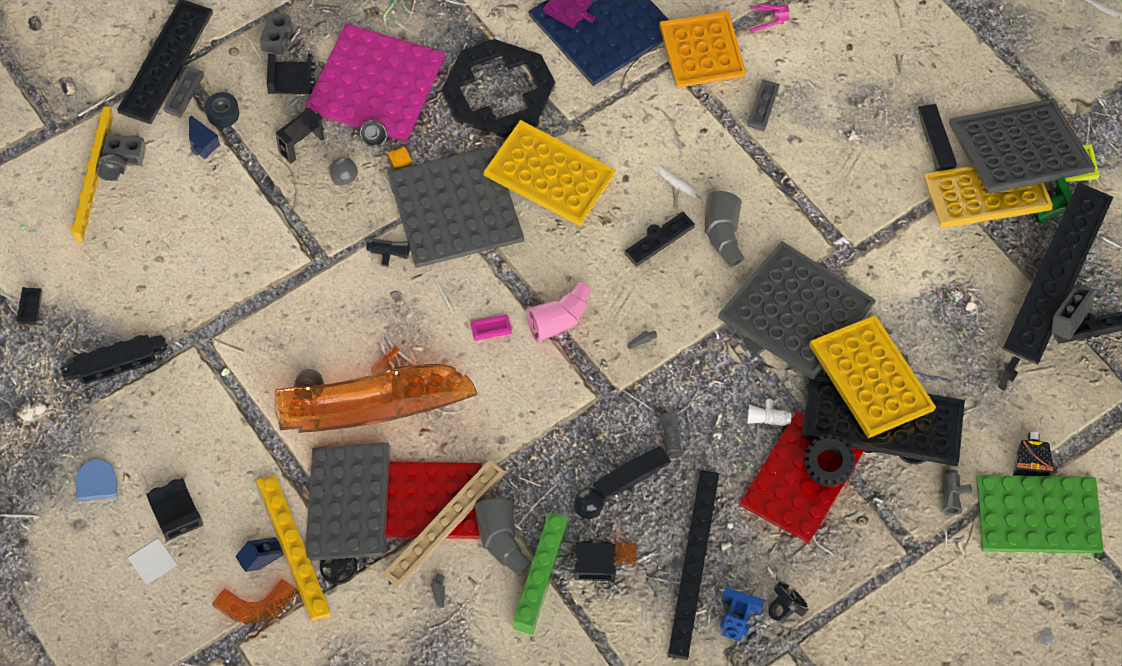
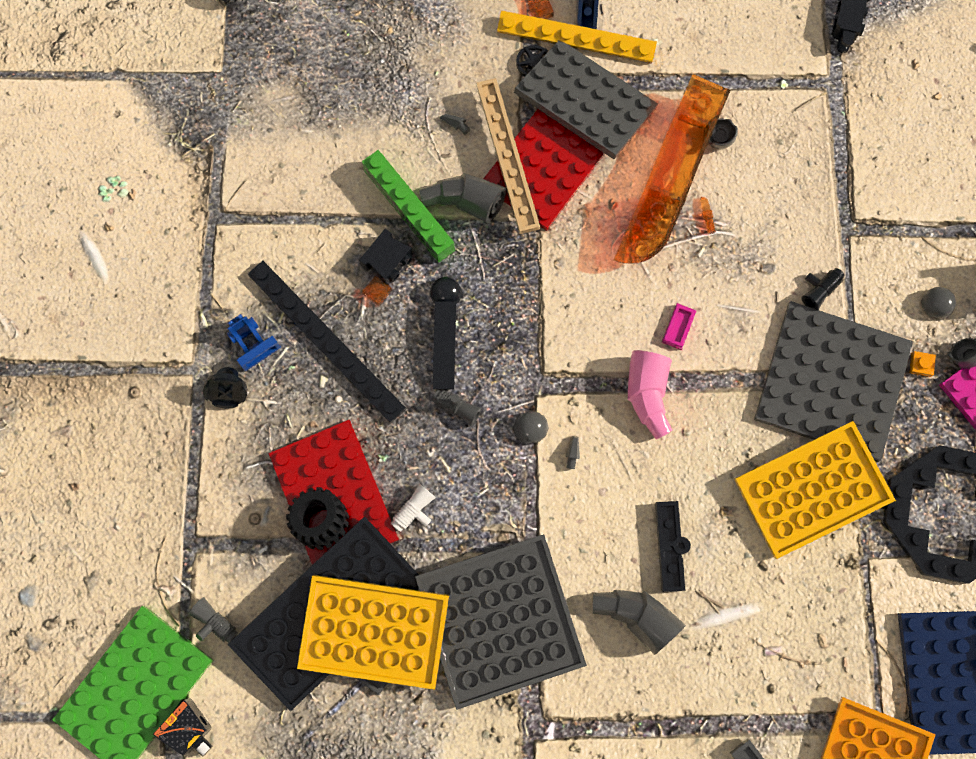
camera: 125 degrees right, 15 degrees up
none -> dark grey hair [513,411,549,444]

